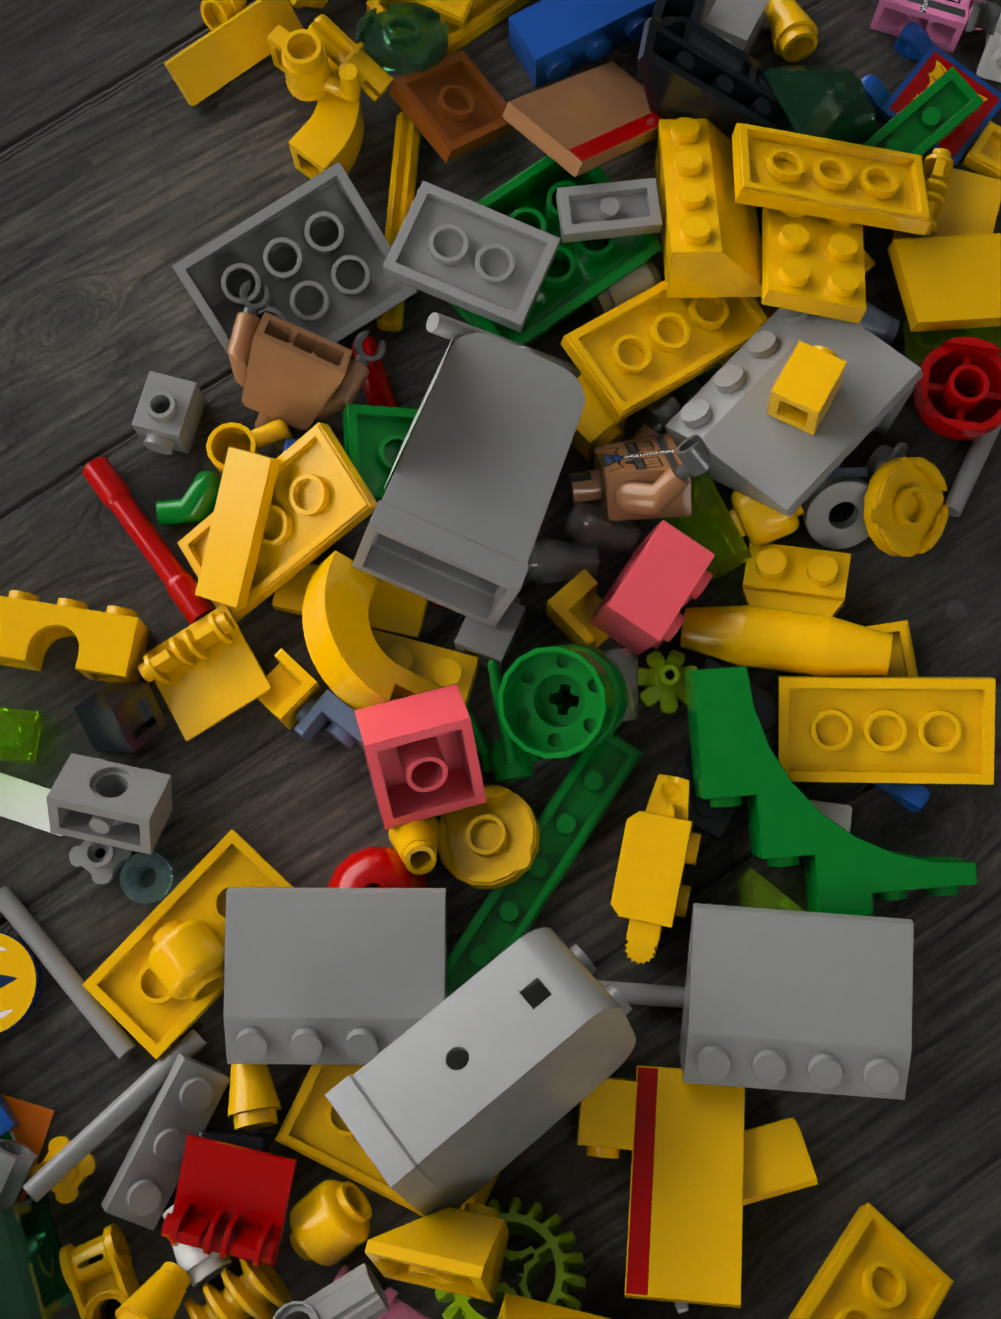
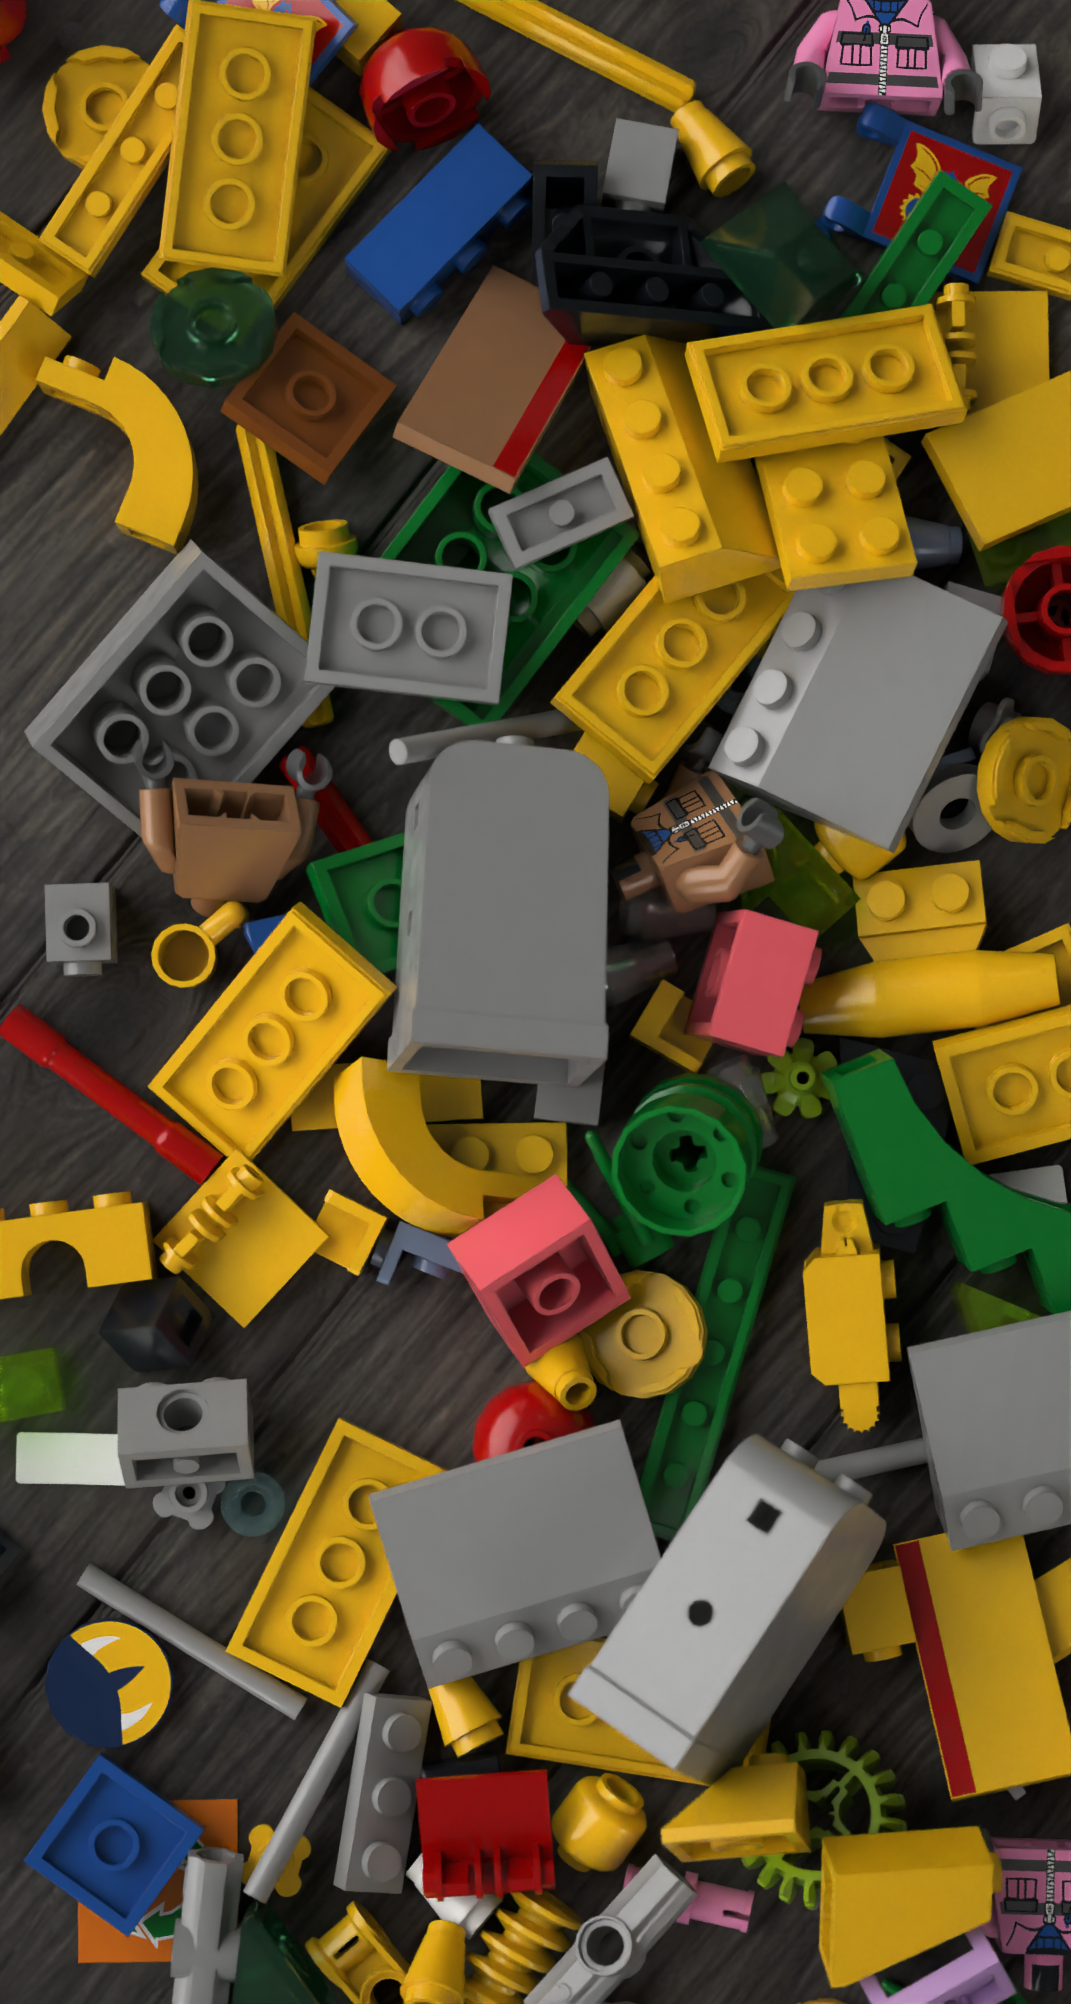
camera: 25 degrees left, 10 degrees up
yellow head [148,919,225,1002] -> none
green arm [156,470,221,525] -> none
yellow tile [195,447,281,608] -> none
yellow piece [281,29,361,102] -> none
yellow axle [308,14,395,102] -> none
white sticker [384,336,454,489] -> none
yellow brick [767,340,847,436] -> none

